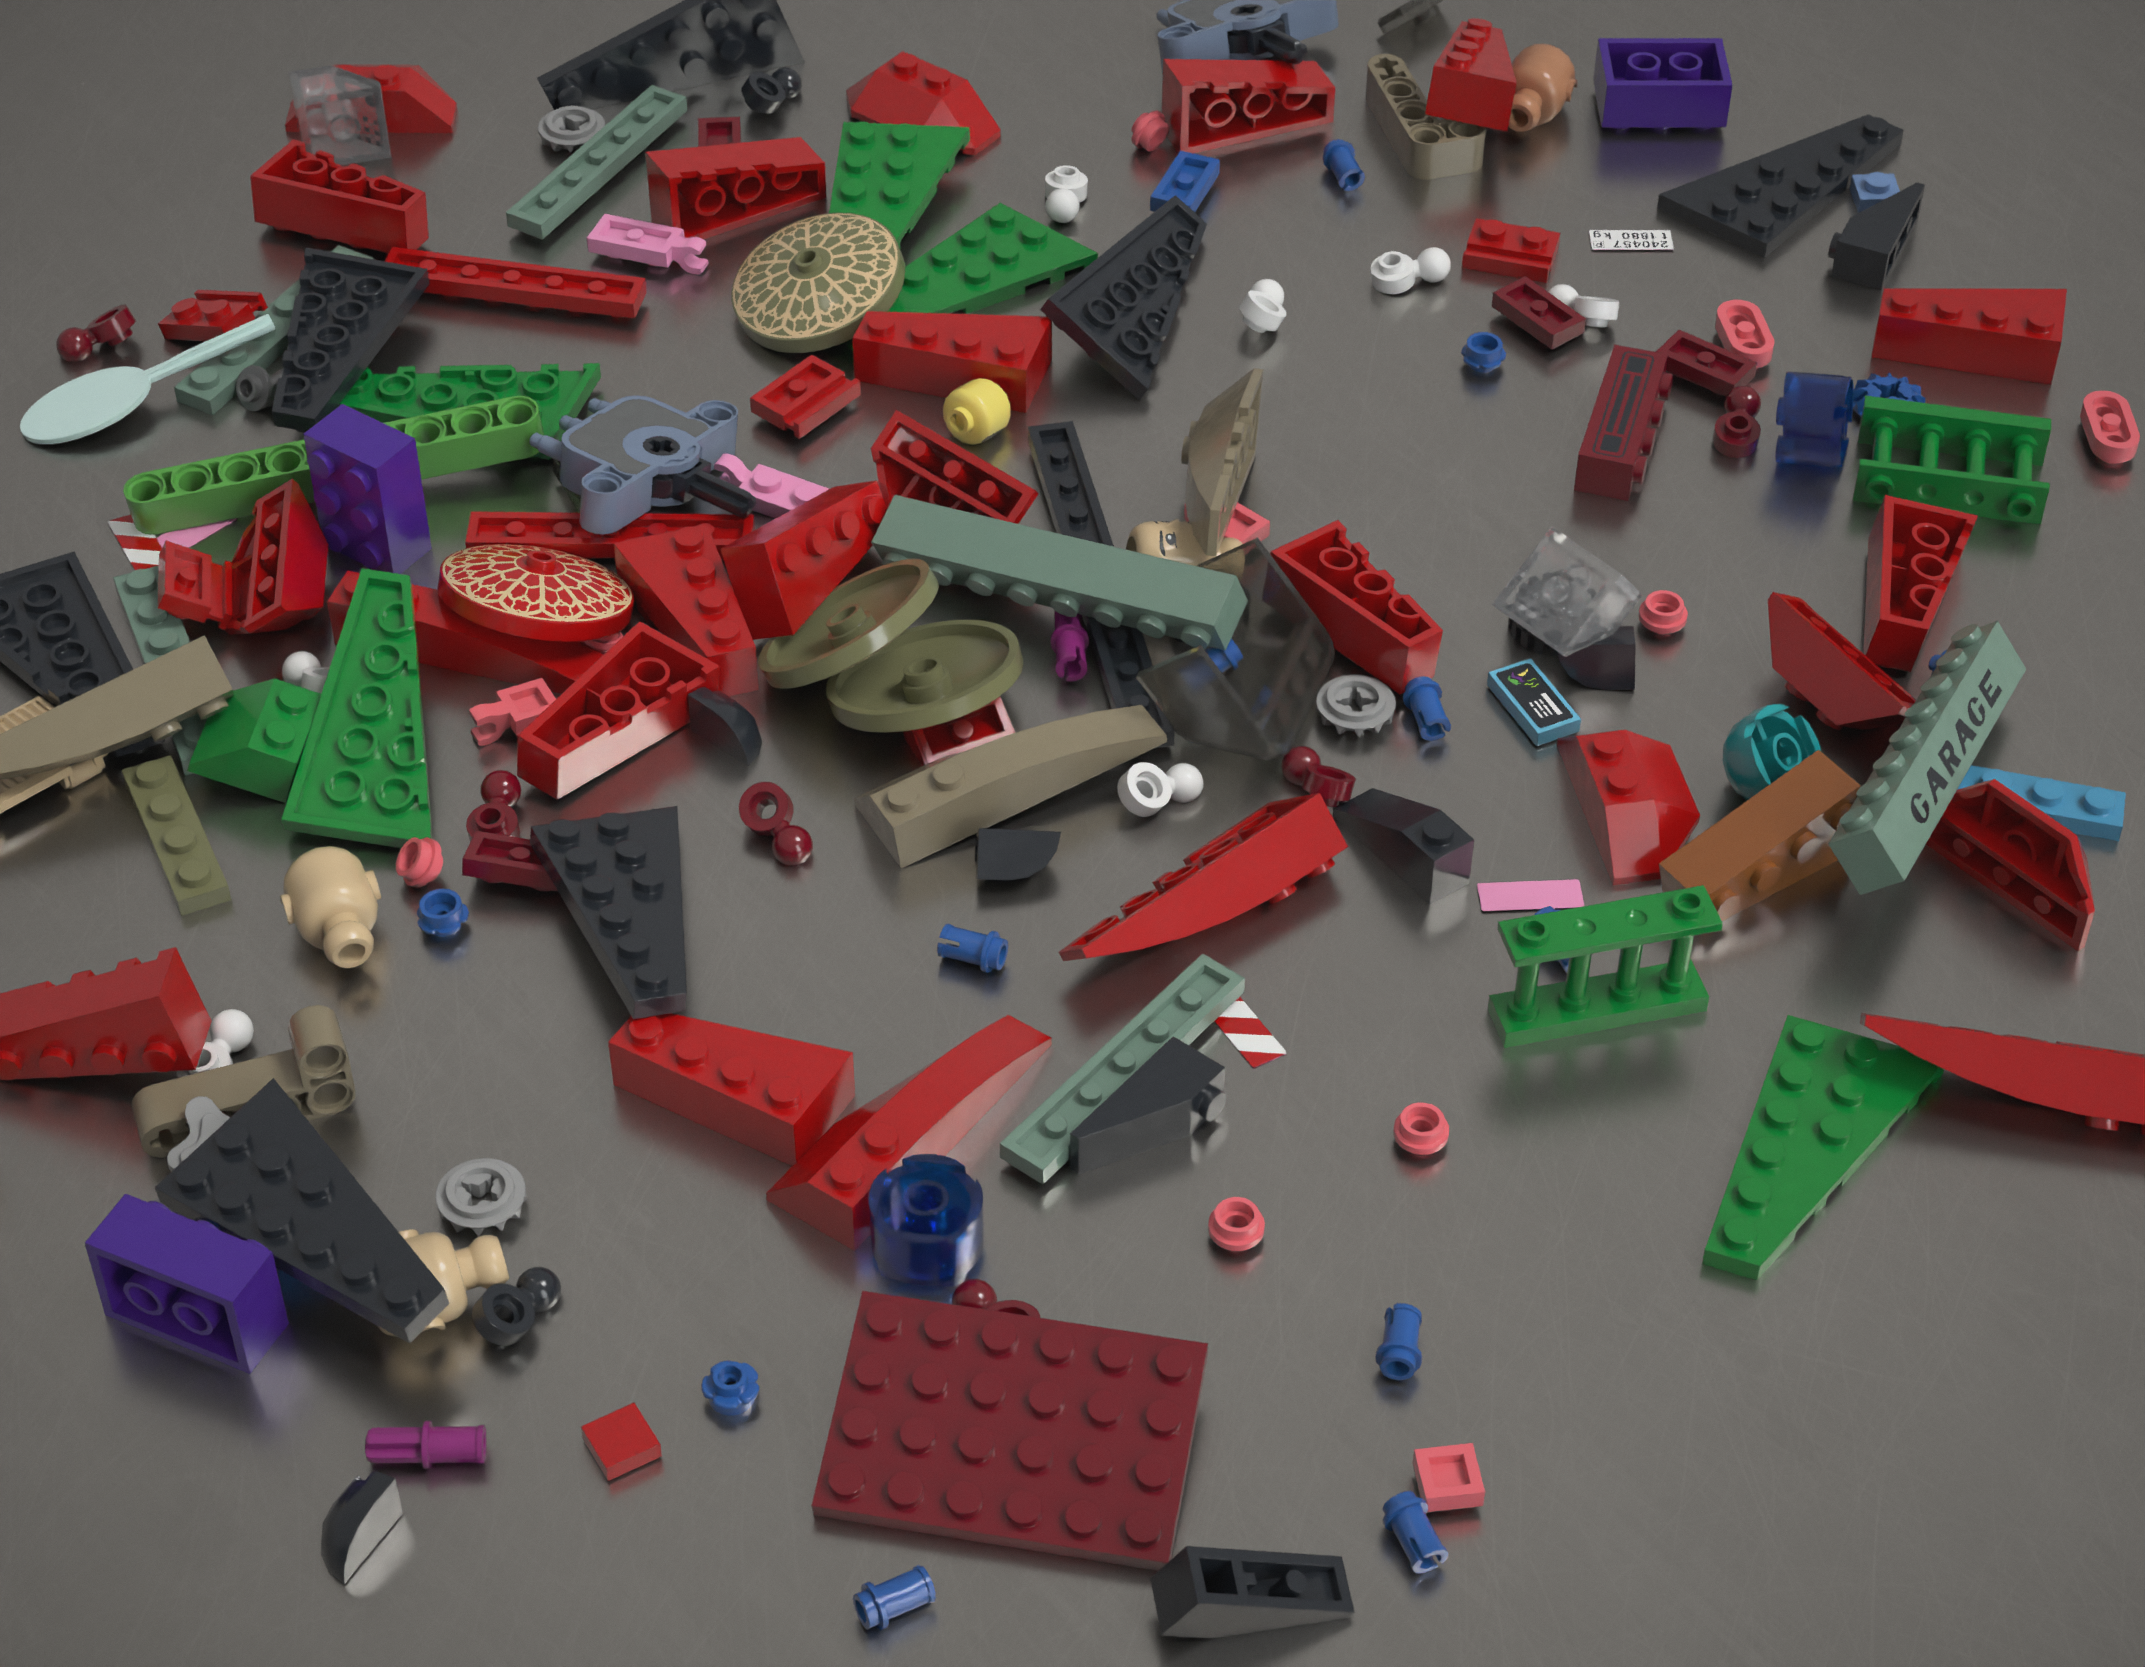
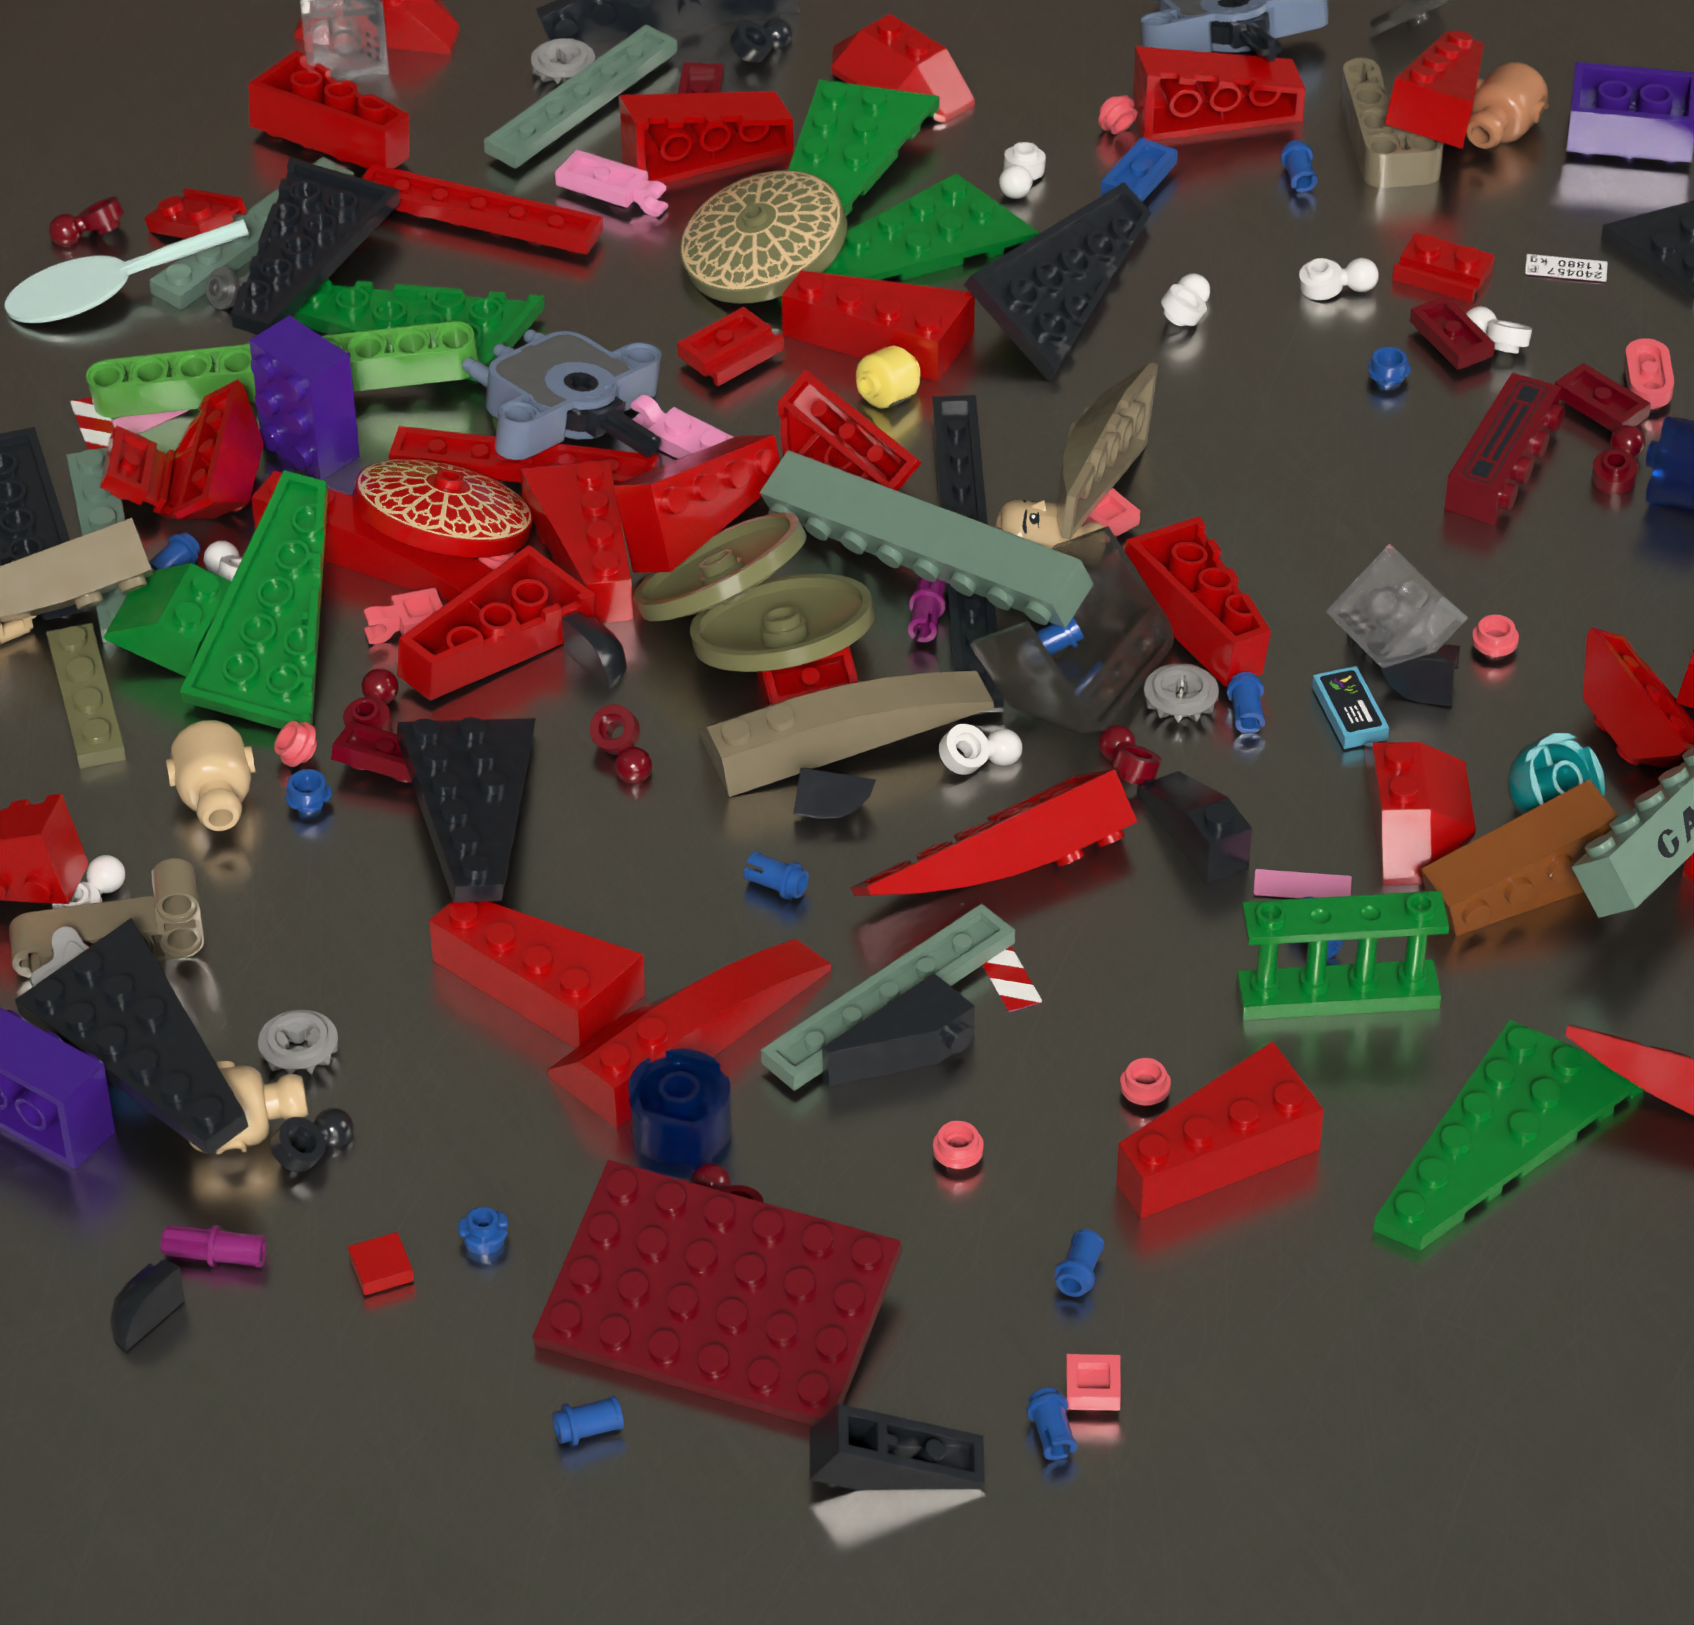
camera: 10 degrees right, 0 degrees up
none -> blue pin [149,532,201,570]
none -> red wedge [1116,1041,1324,1219]

